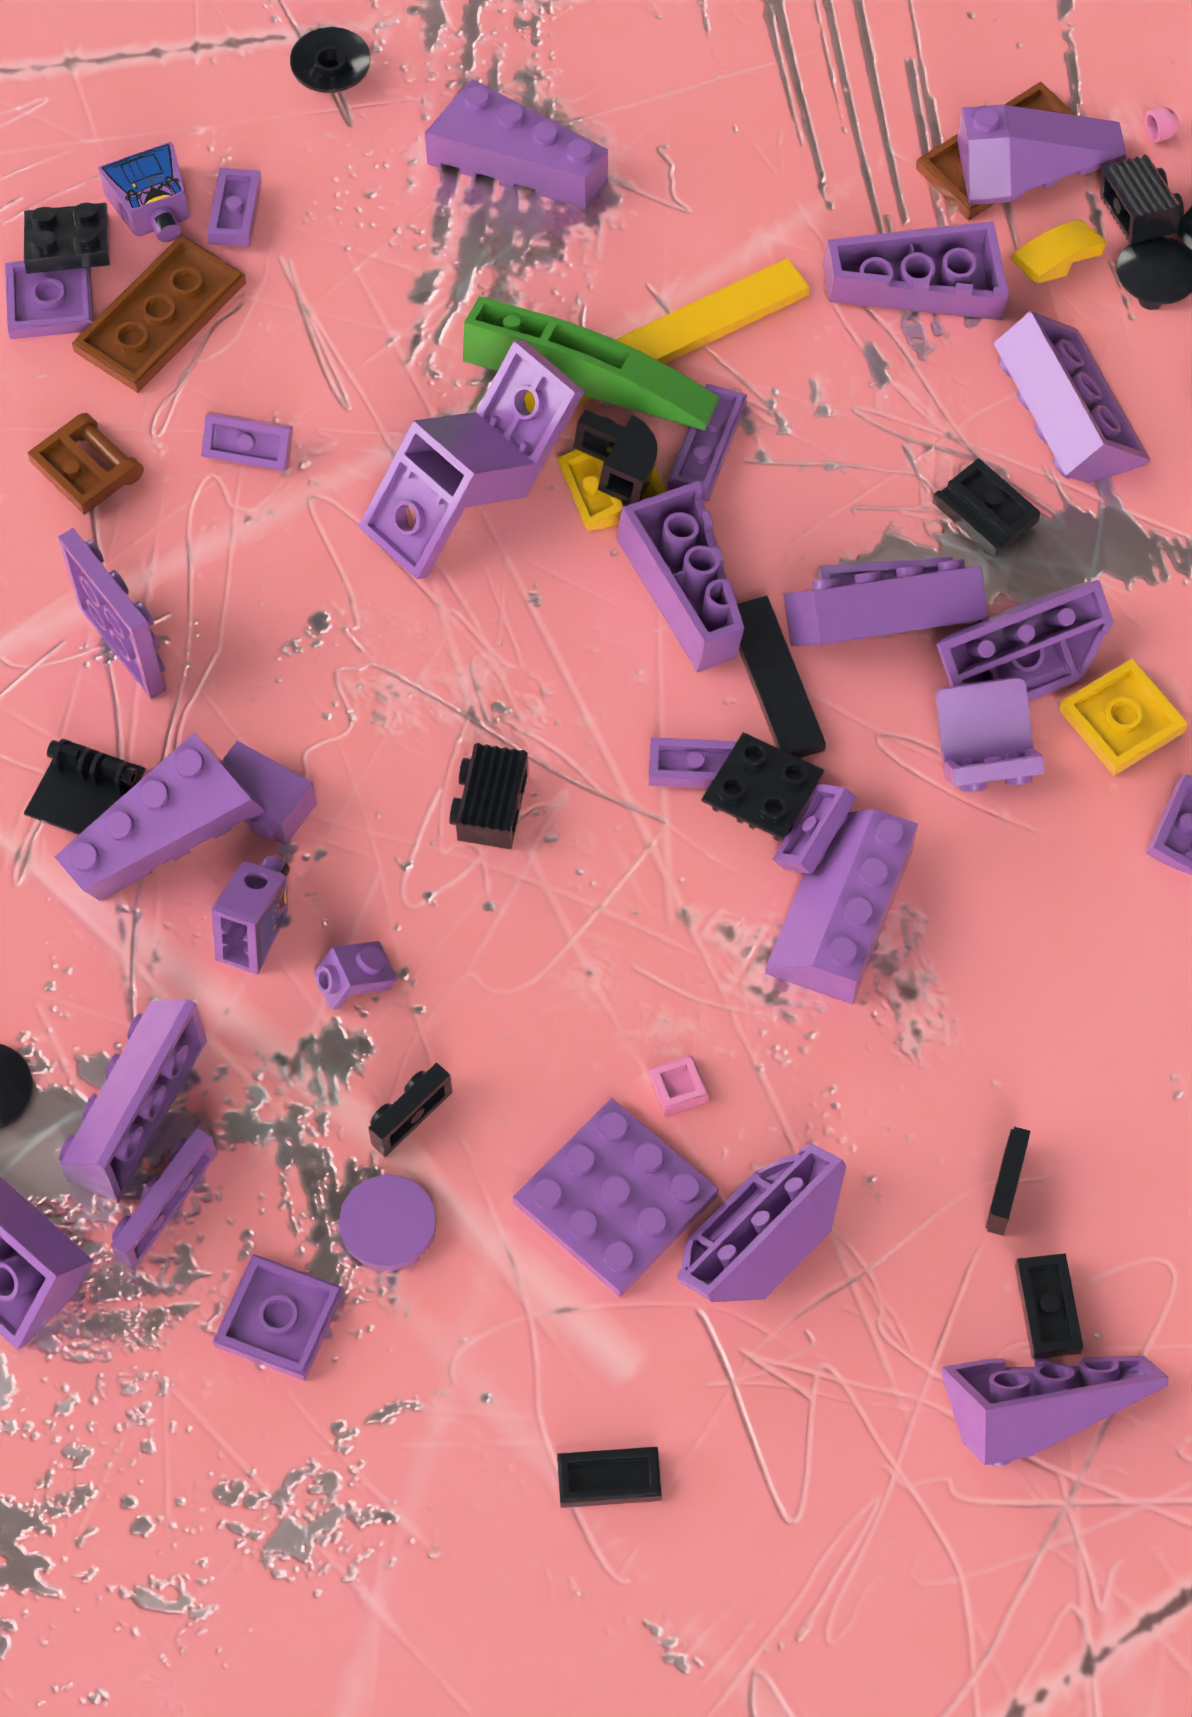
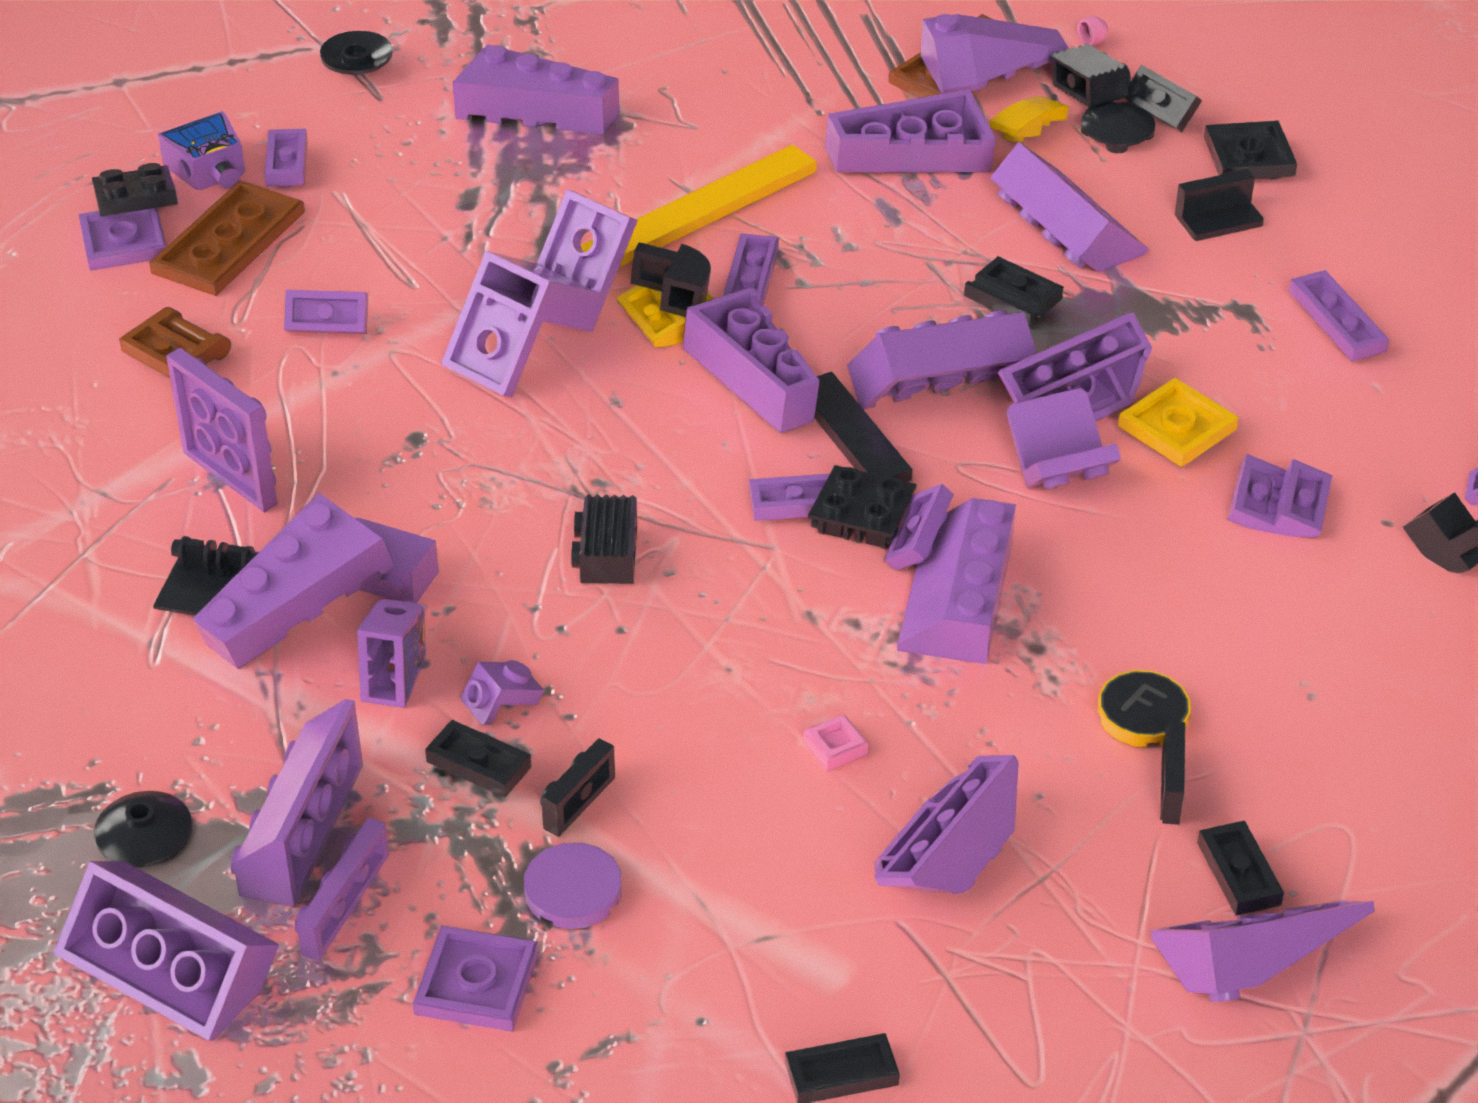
camera: 10 degrees left, 20 degrees down
bright green wedge [463,296,719,430] -> none
medium lavender plate [513,1098,719,1297] -> none
none -> black plate [425,720,532,798]
none -> black tile [1097,670,1191,748]

